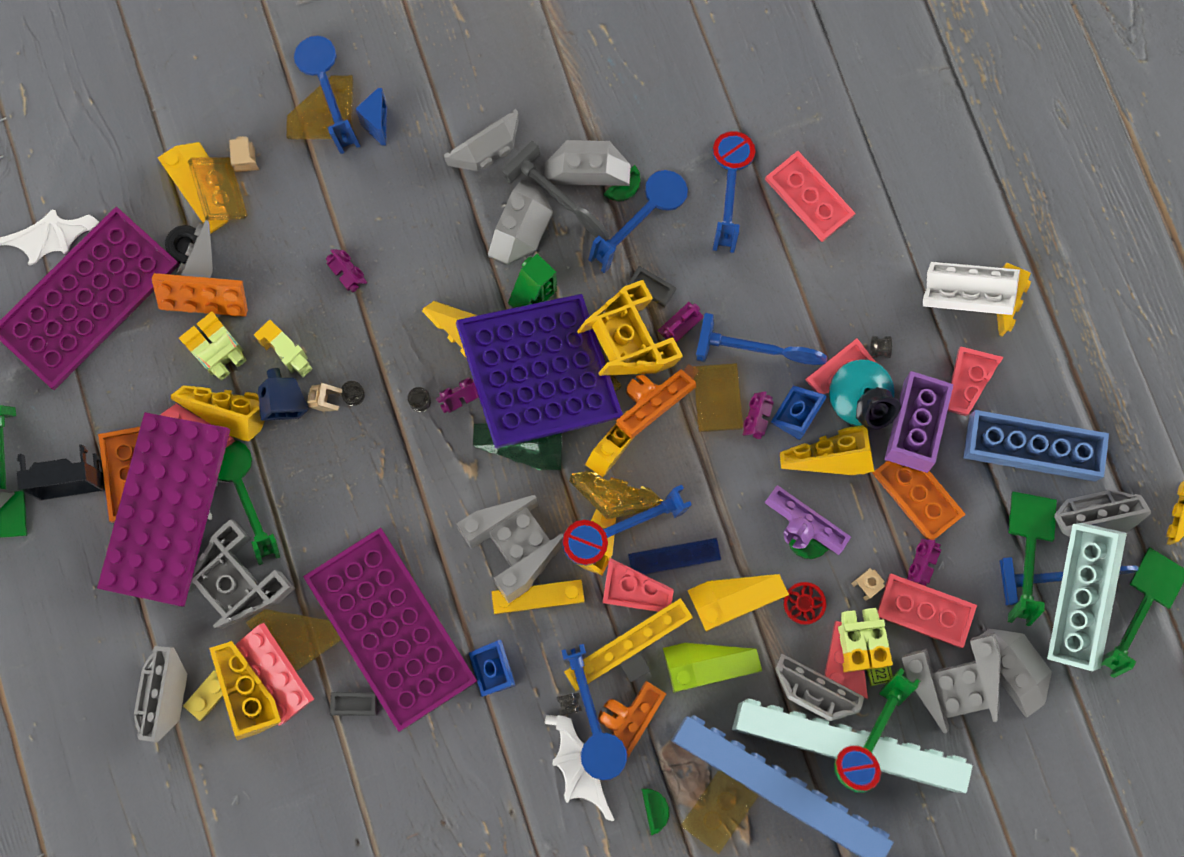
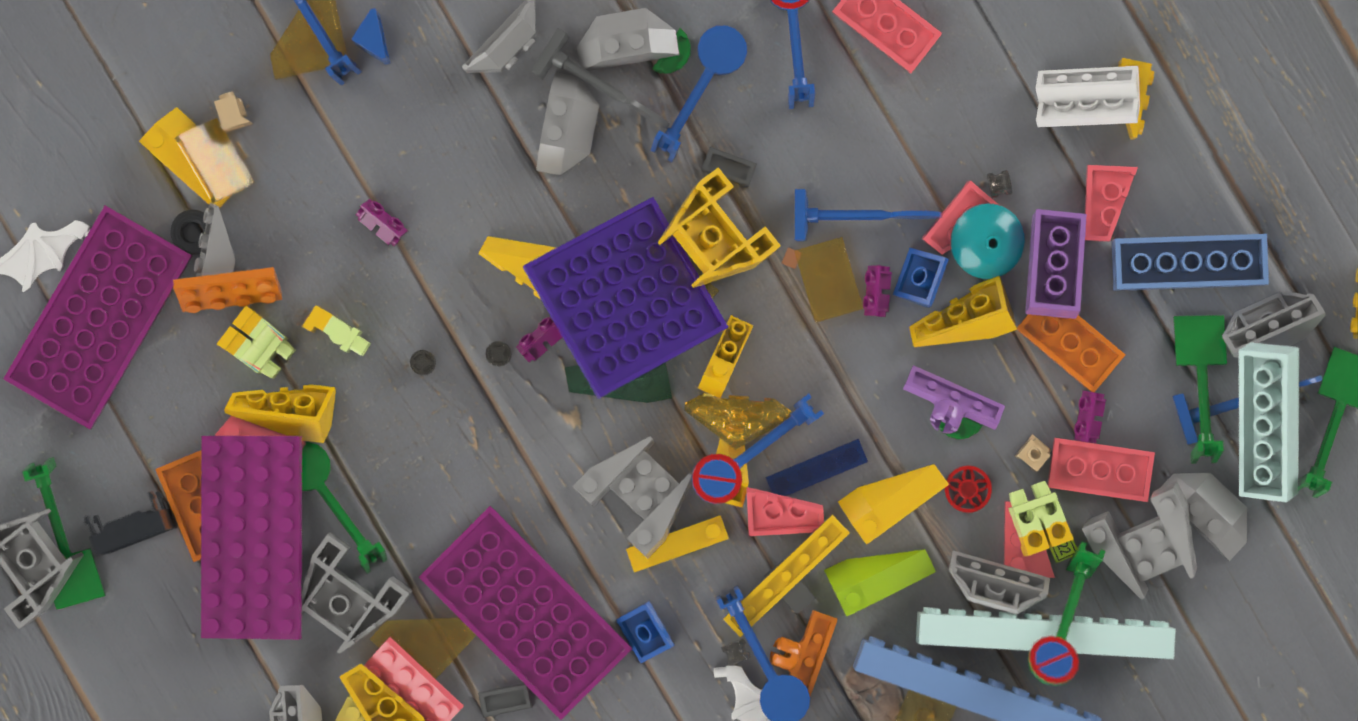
camera: 10 degrees left, 10 degrees up
dark blue torso [258,368,309,421] -> none
tan window [307,383,342,412] -> none
green wedge [508,254,557,308] -> none
orange plate [616,369,696,439] -> none
magenta hinge [657,302,704,343] -> none
black hat [856,387,901,429] -> none

